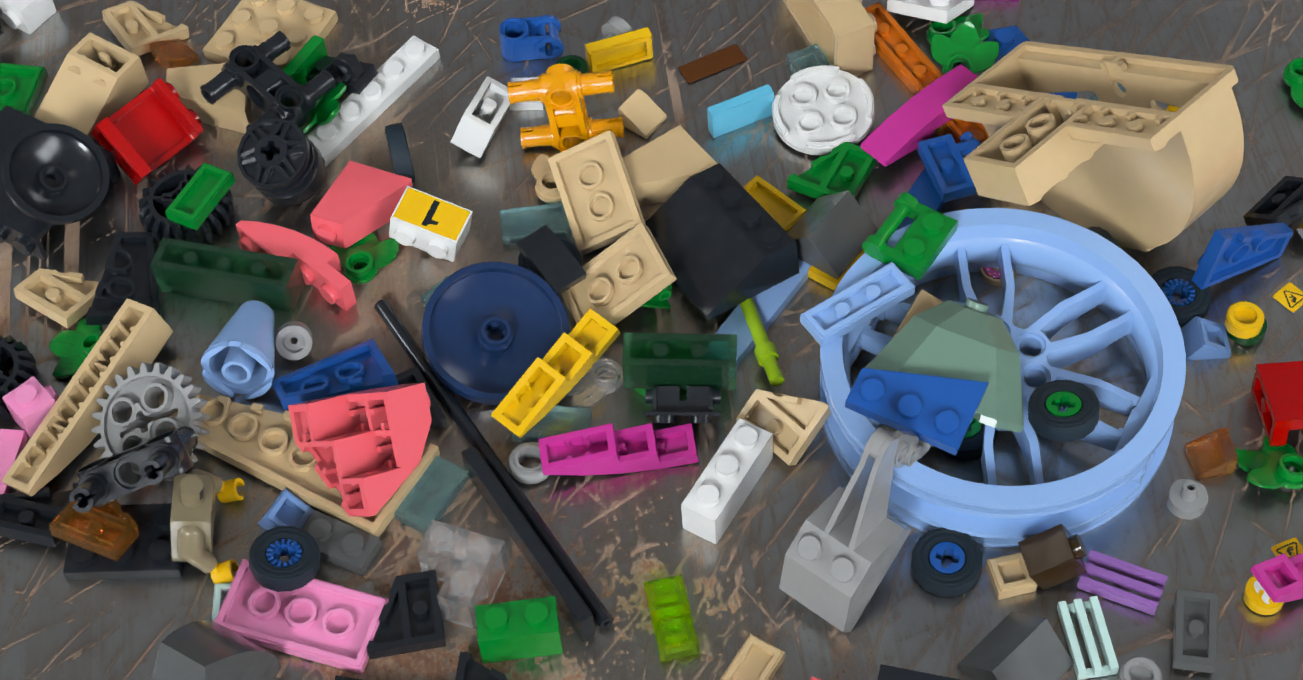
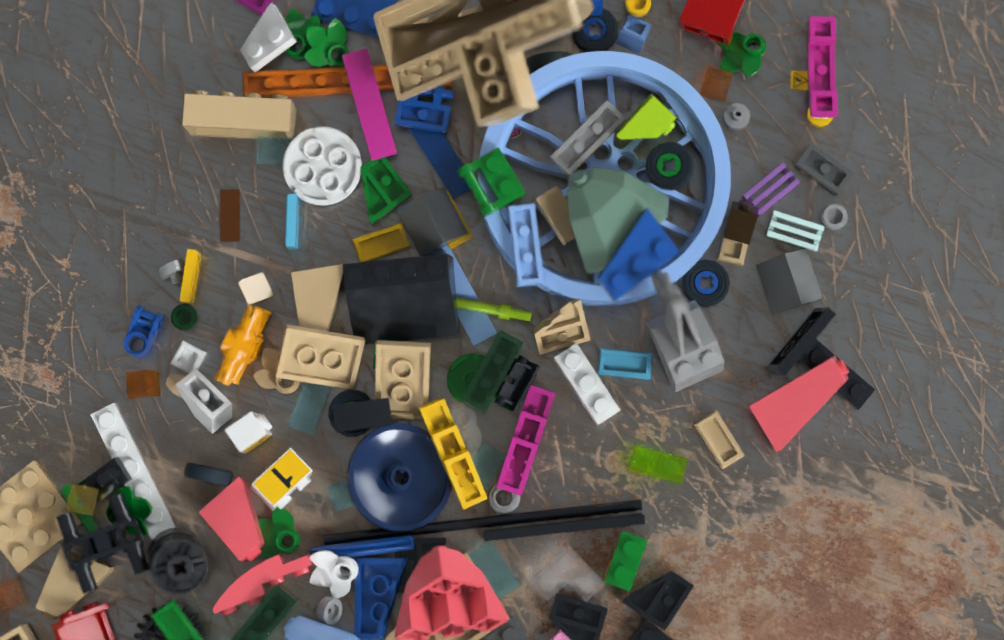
camera: 65 degrees left, 30 degrees up
none -> clear yellow tile [66,484,99,516]
none -> clear orange slope [126,370,160,399]
none -> white brick [225,411,273,454]
none -> blue axle [310,535,414,557]
none -> white plate [310,550,359,599]
none -> light grey plate [550,100,626,176]
none -> medium azure tile [597,348,653,380]
none -> lime slope [615,94,677,139]

